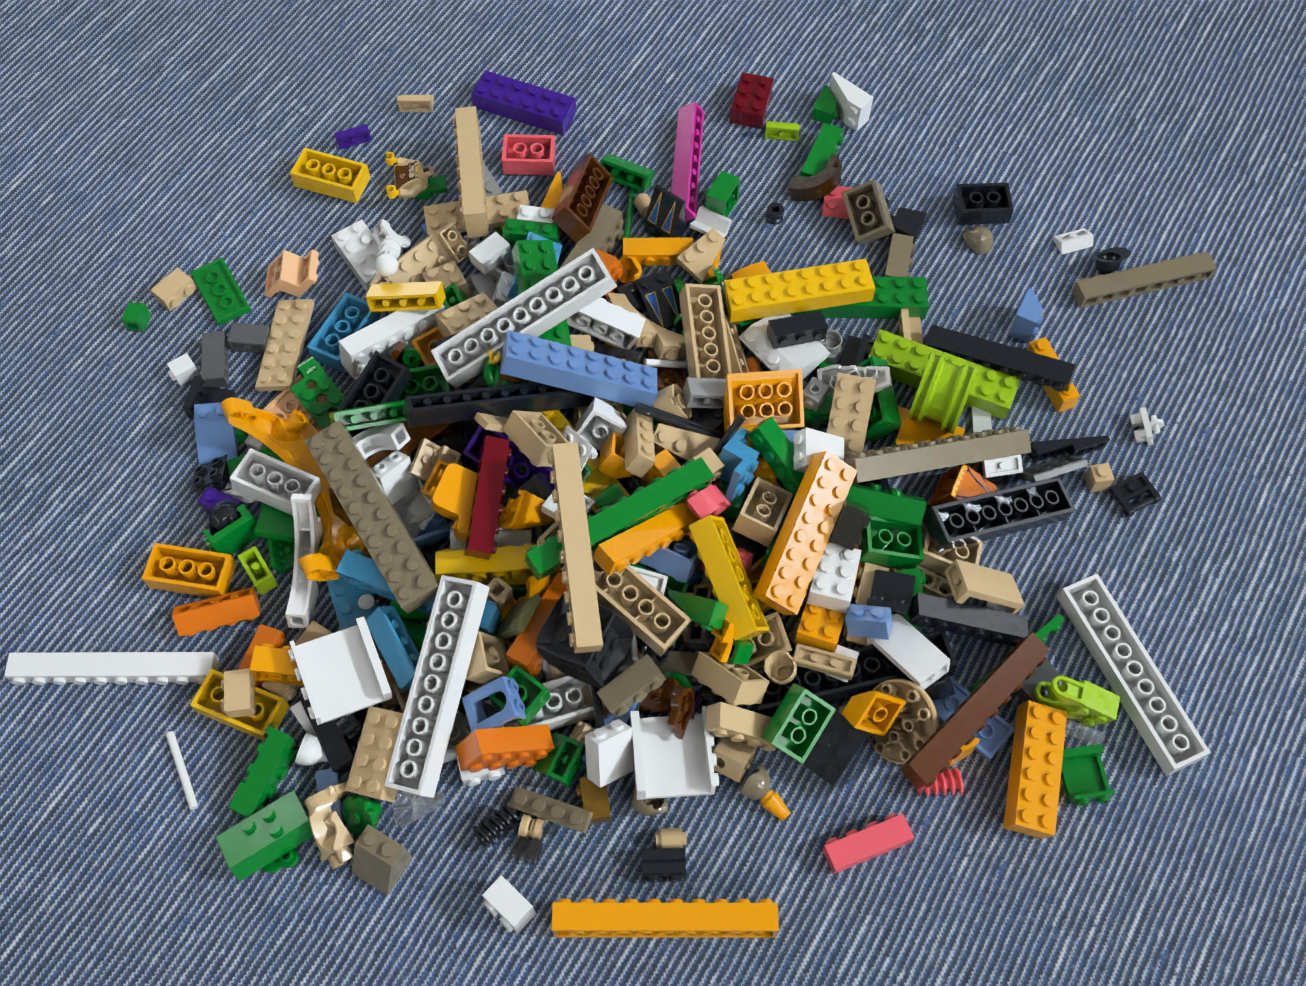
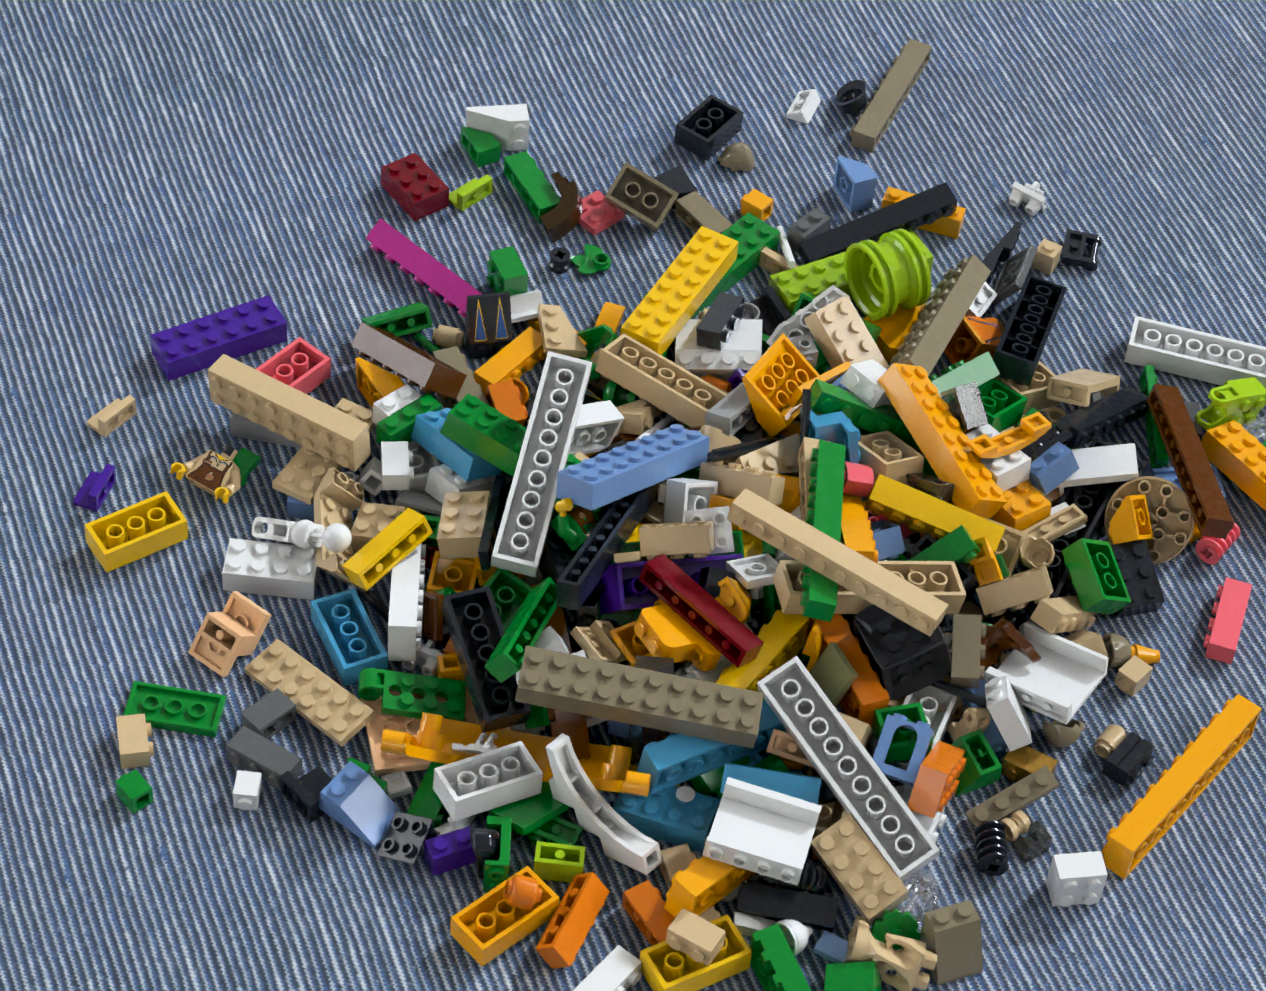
camera: 55 degrees left, 15 degrees down
none -> white arm [452,733,498,754]
none -> orange head [503,875,542,909]
none -> green plate [570,244,611,275]
none -> light orange brick [740,189,774,221]
none -> white bar [776,226,796,268]
none -> dark grey brick [787,208,831,253]
none -> light orange tile [788,362,851,407]
none -> clear smoke hinge [906,473,954,504]
none -> light orange slope [967,412,1052,458]
none -> tan brick [1114,655,1153,697]

